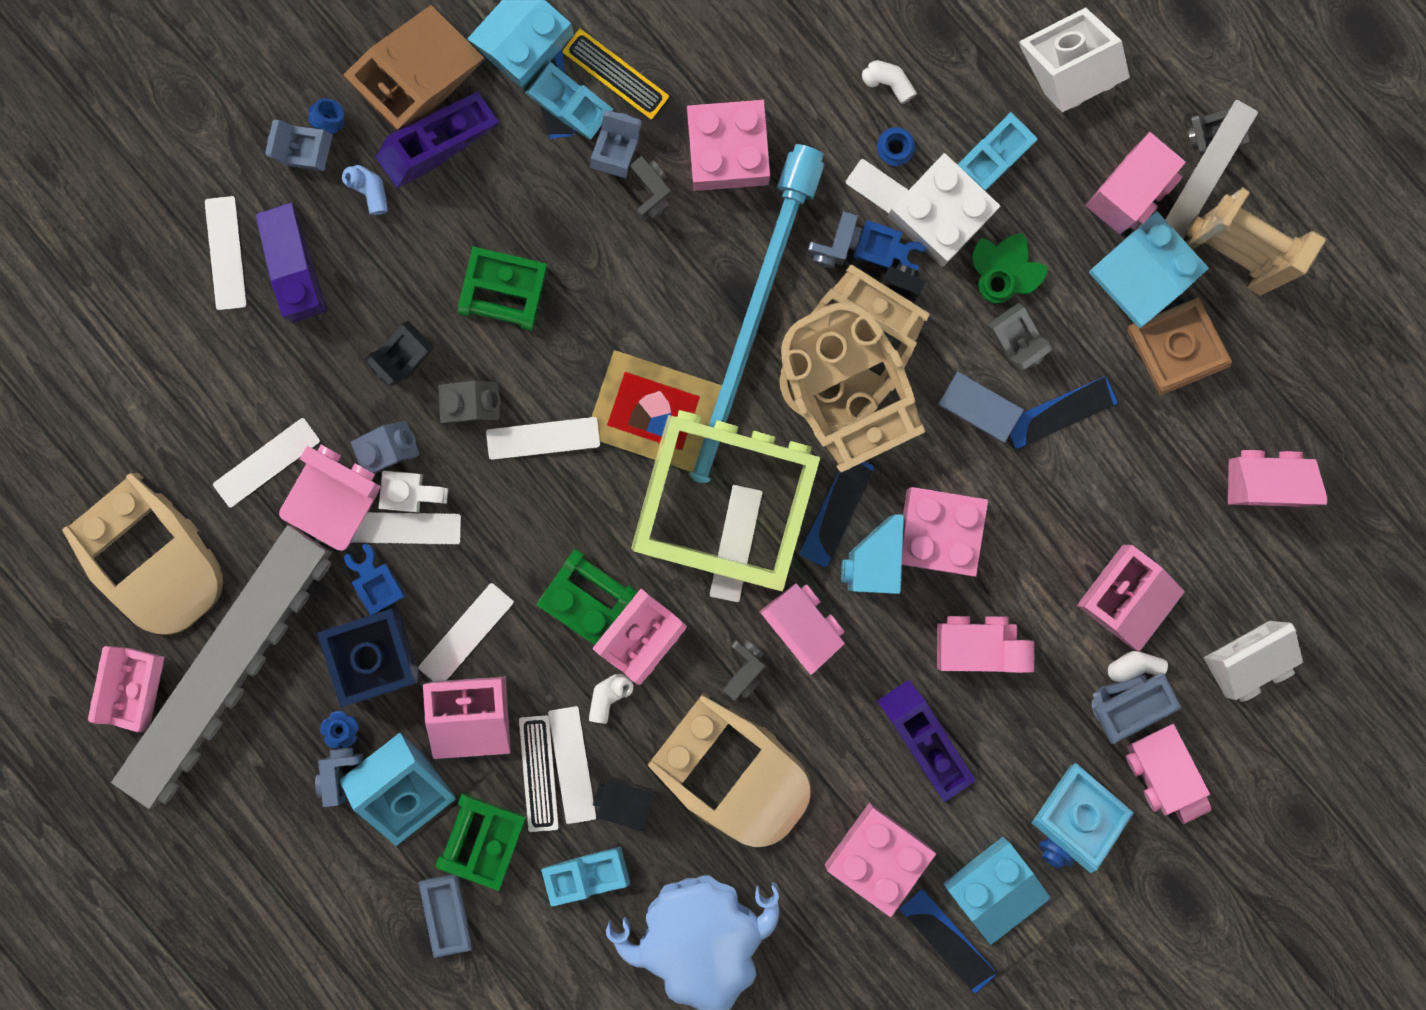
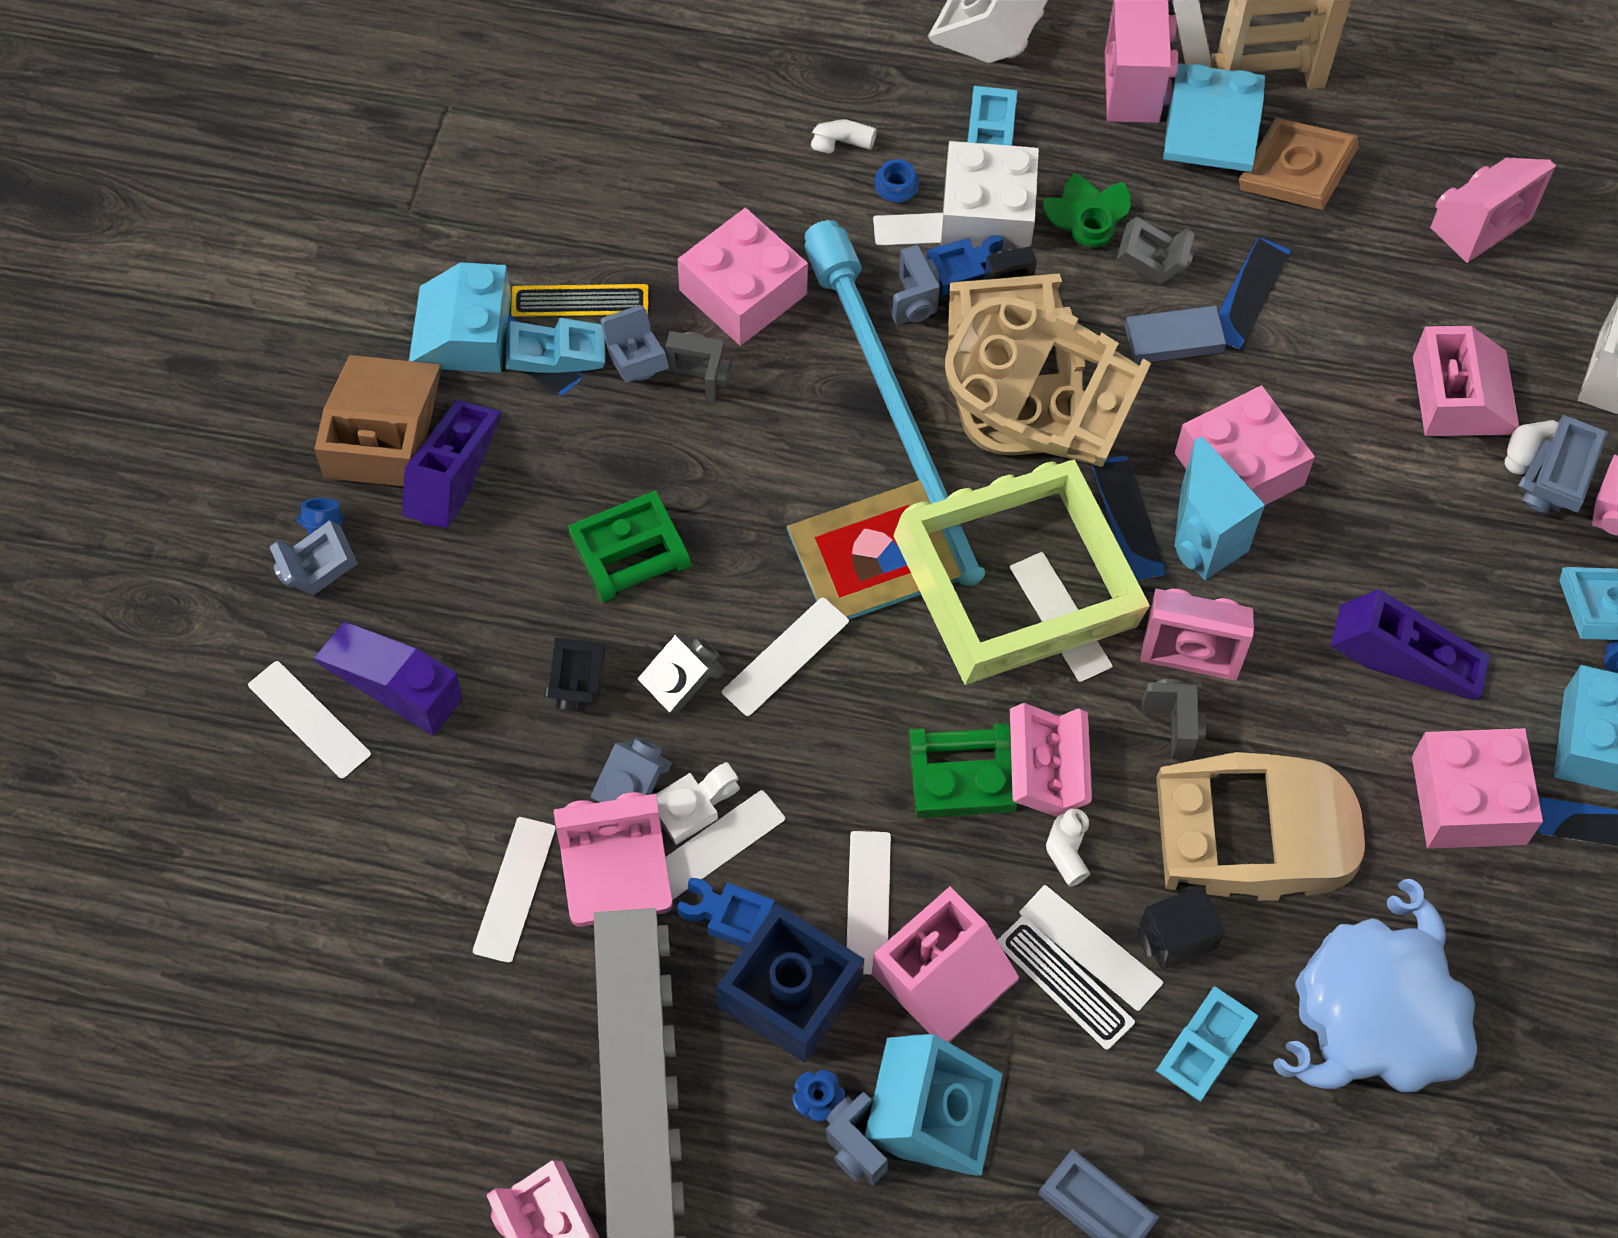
camera: 35 degrees left, 25 degrees down
tan slope [62,473,223,636] -> none
light blue arm [342,165,388,215] -> none
green plate [435,793,527,891] -> none
bright pink hinge [937,616,1035,672] -> none

